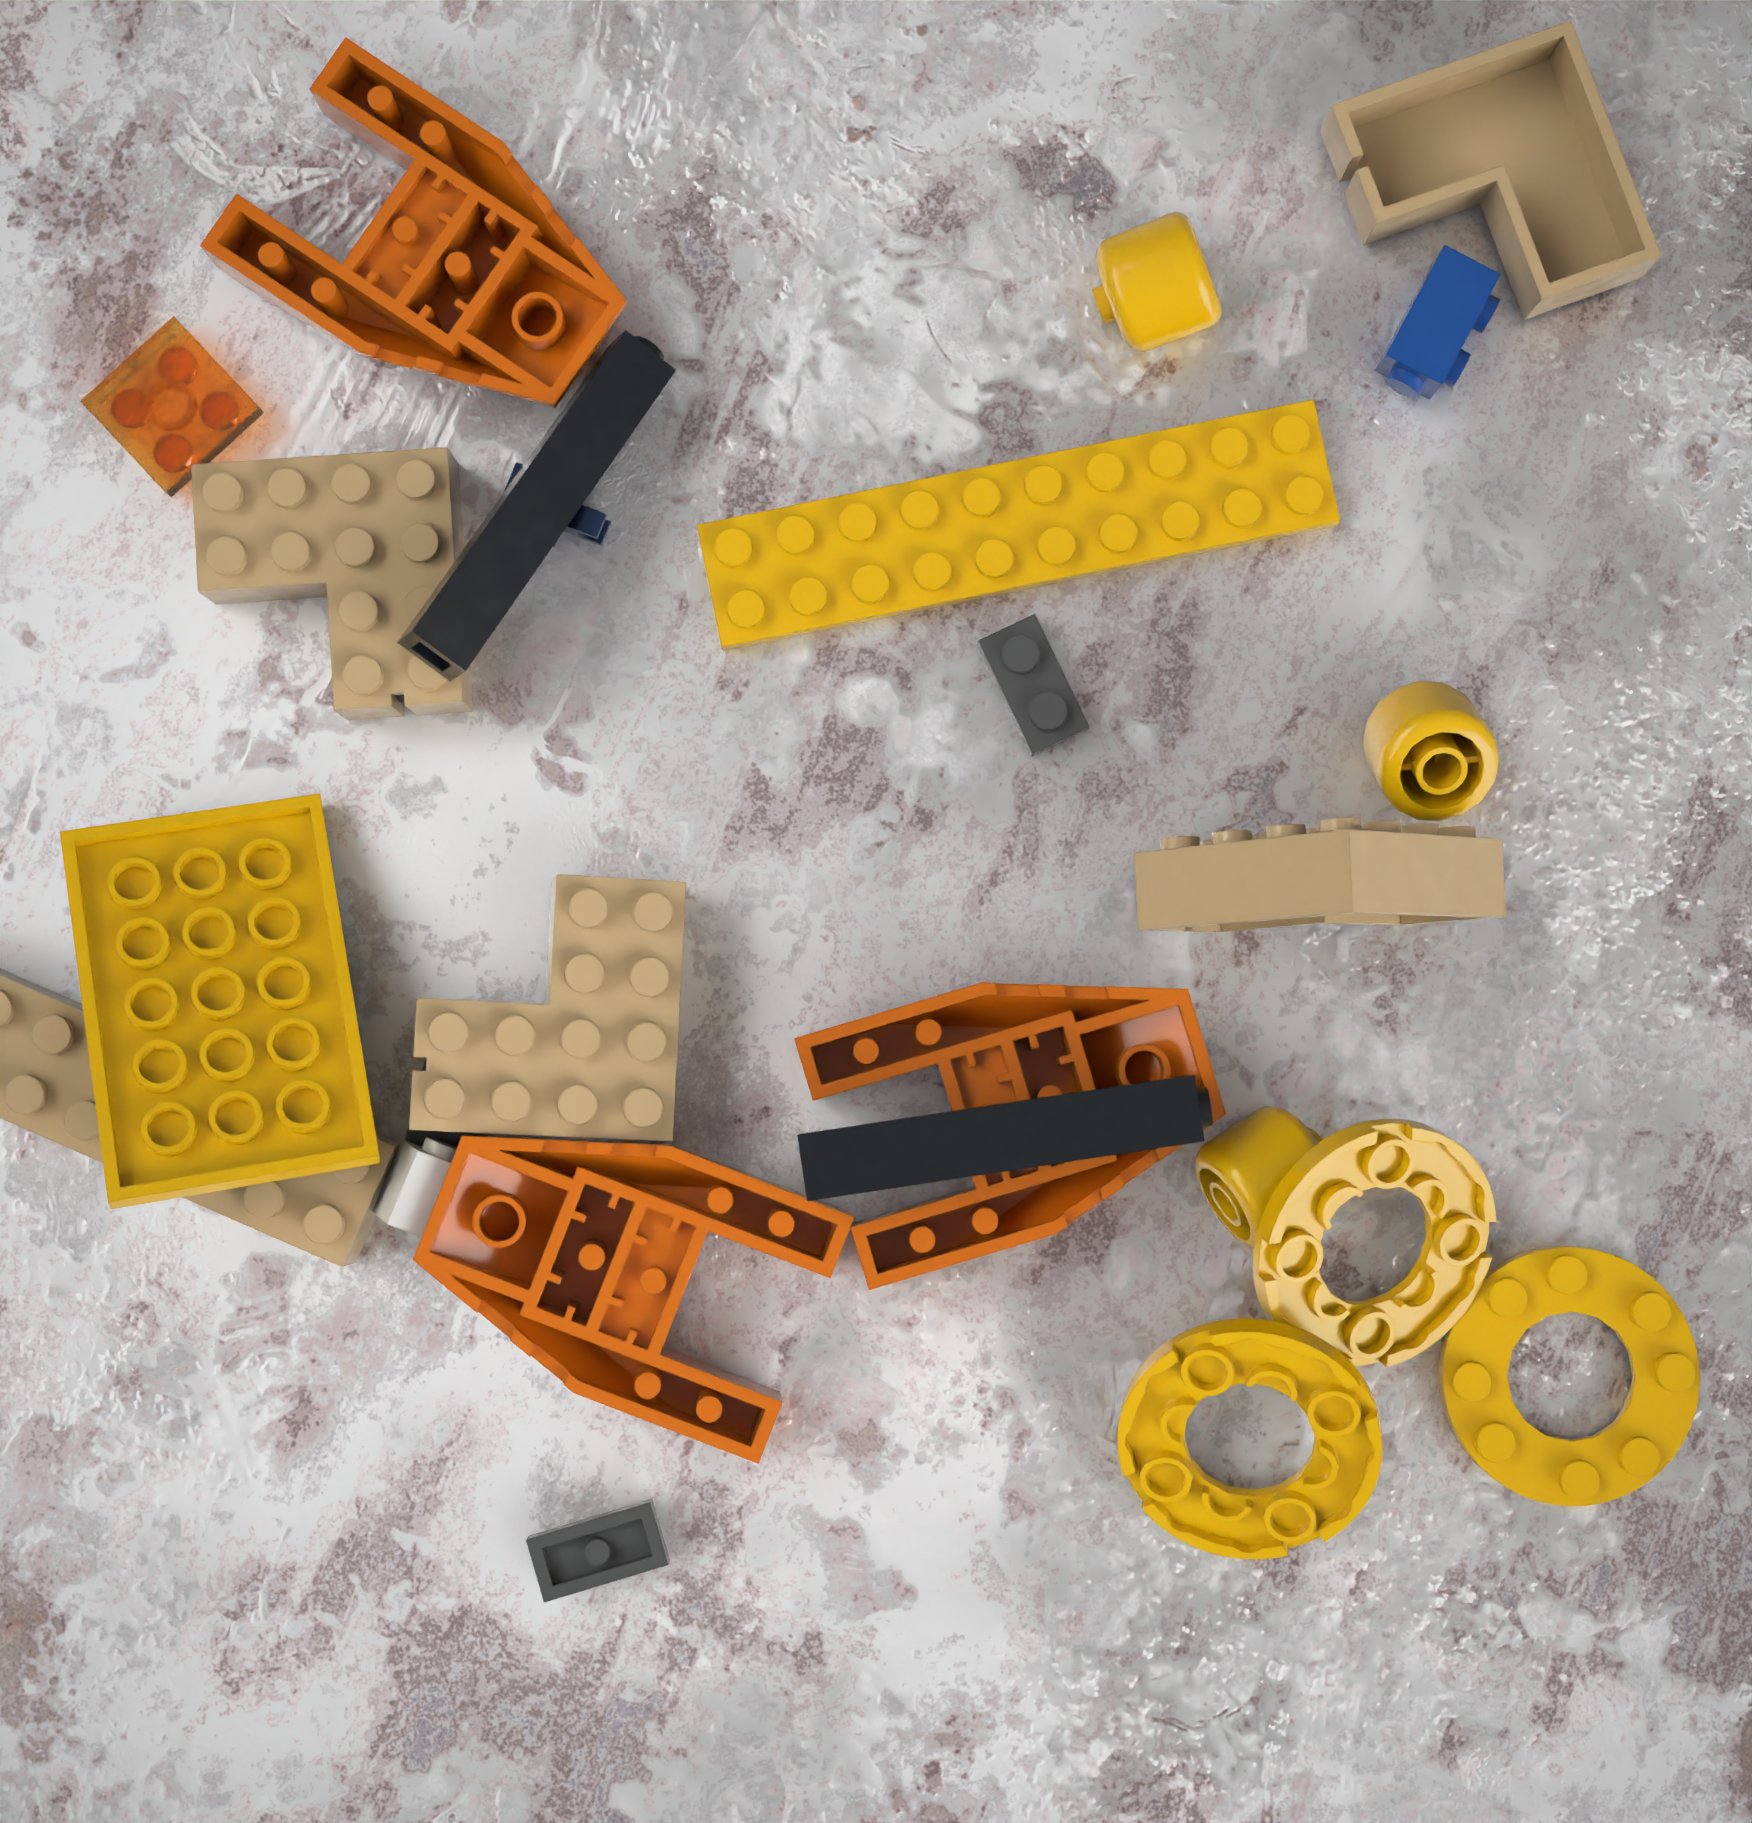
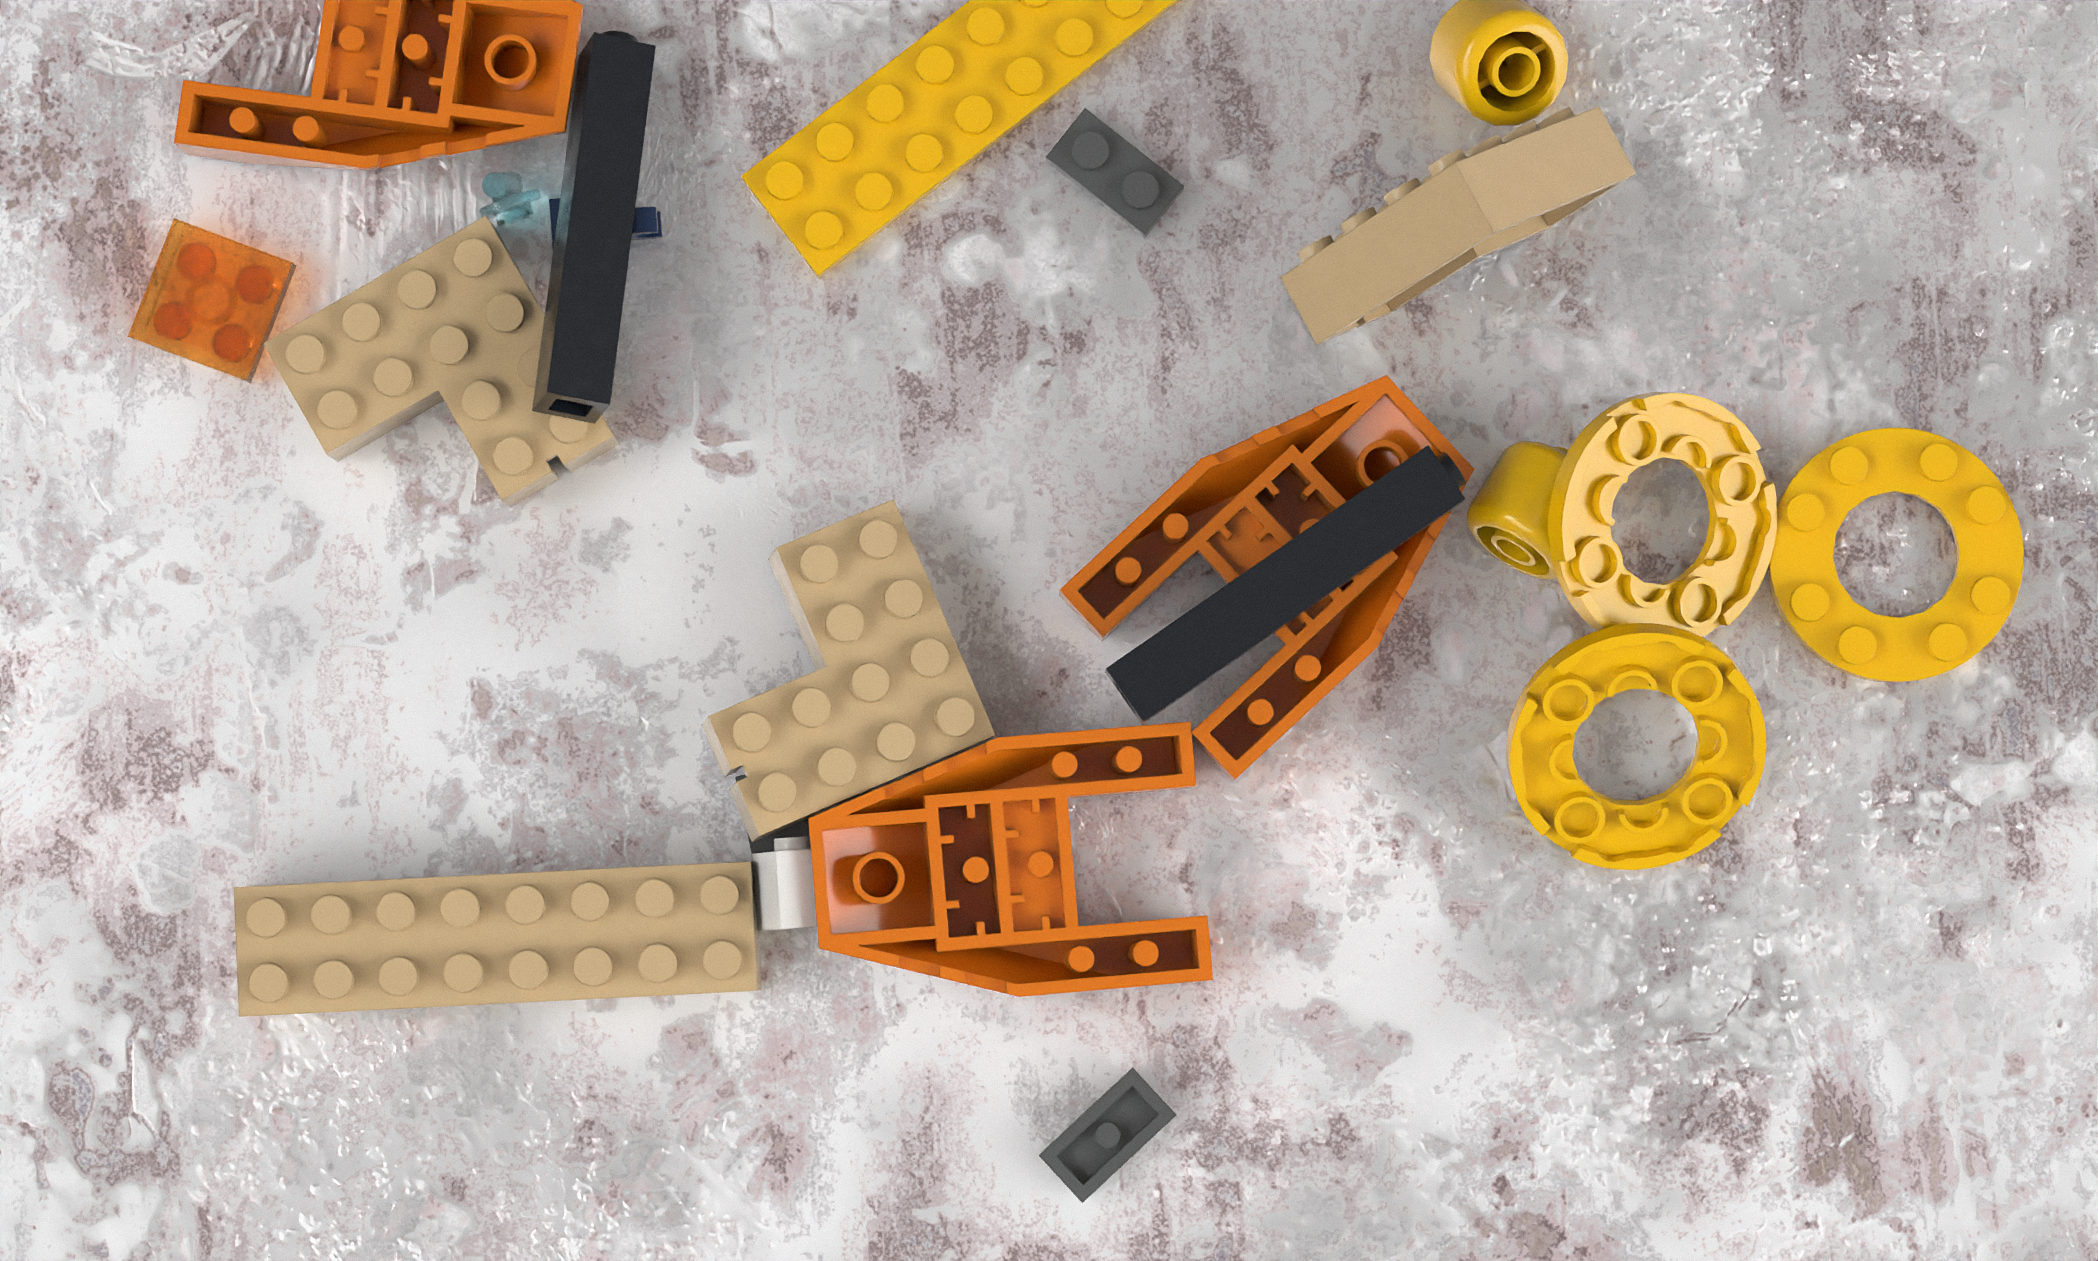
camera: 25 degrees left, 0 degrees up
yellow plate [60,793,380,1209] -> none
none -> clear light blue plate [479,171,542,227]

